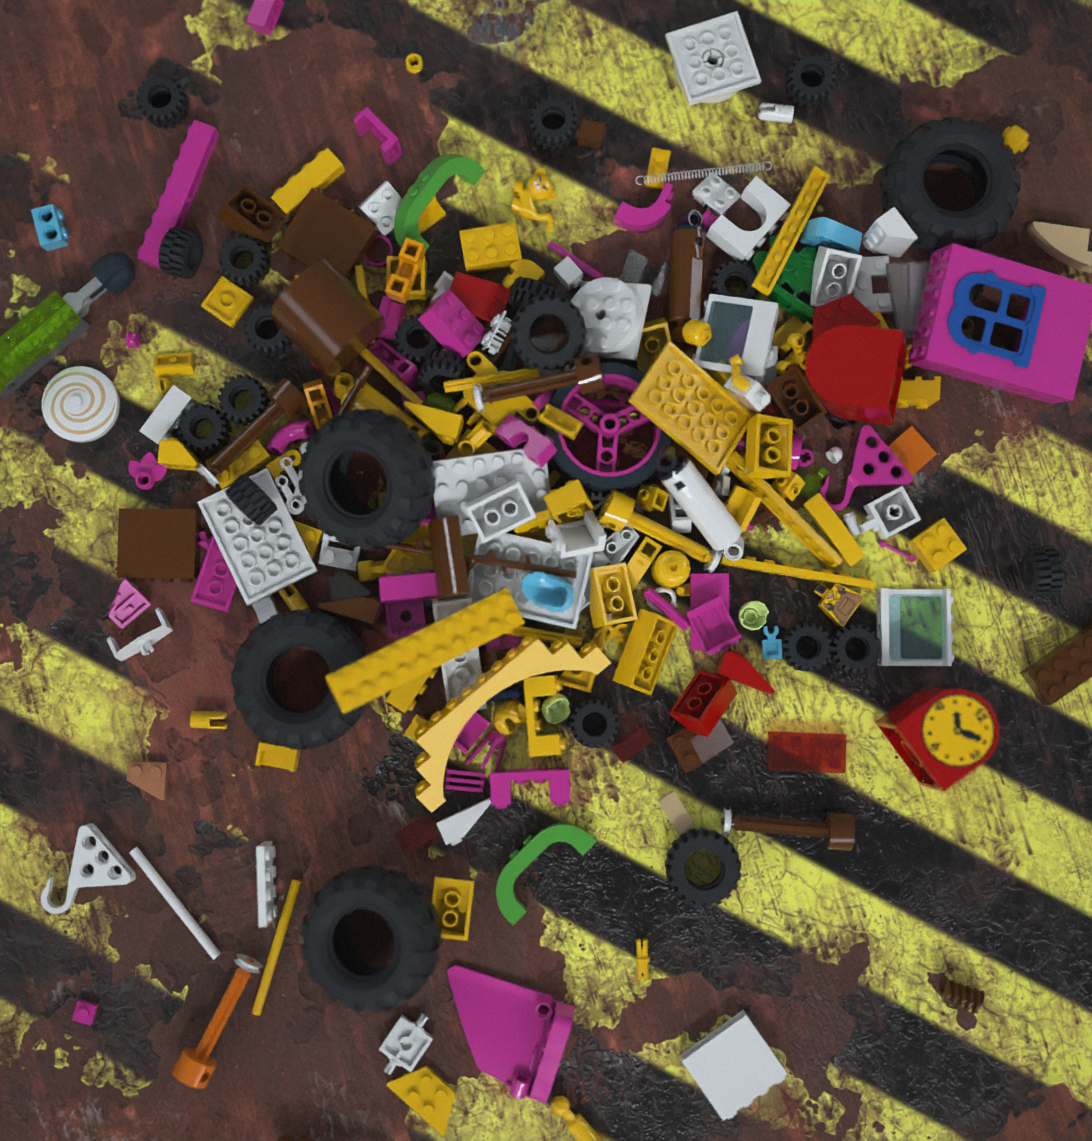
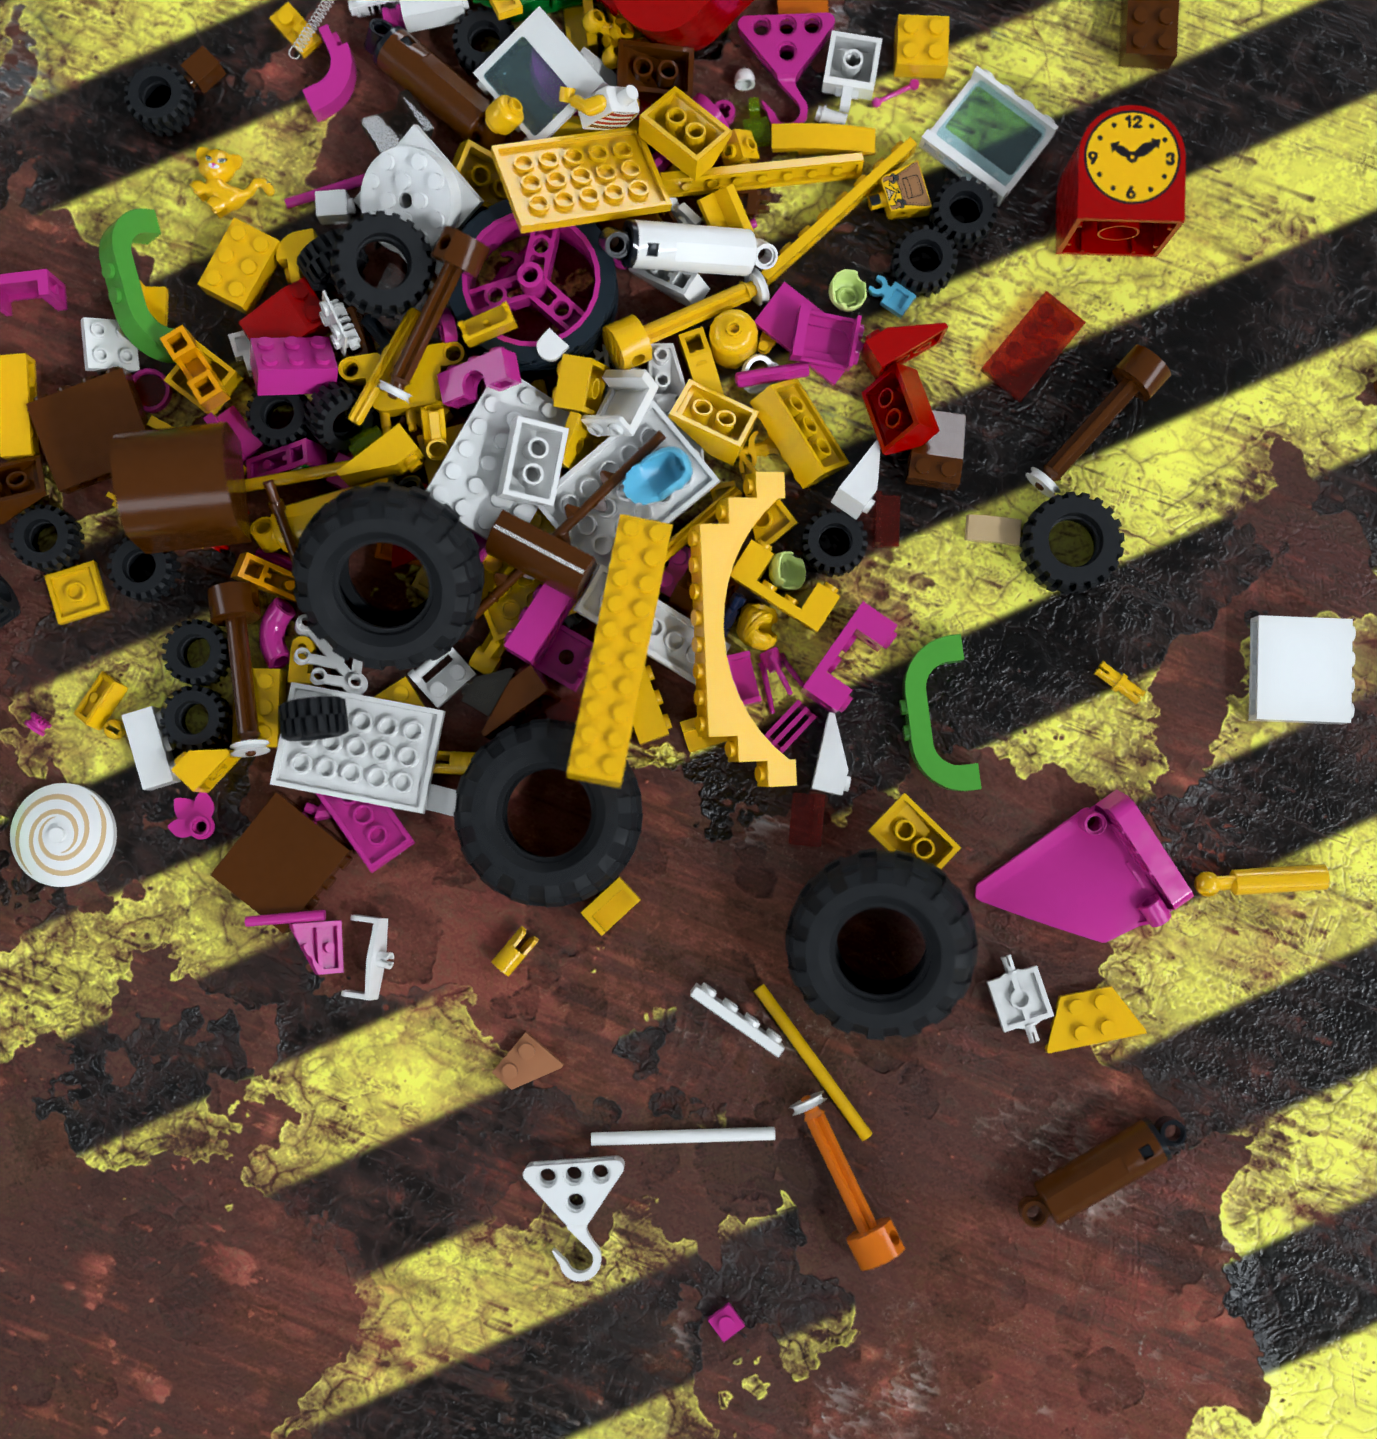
camera: 50 degrees left, 0 degrees up
yellow brick [635,483,669,512] -> none
none -> dark pink bar [245,910,326,927]
none -> white tile [537,328,569,362]
none -> white slope [831,440,881,520]

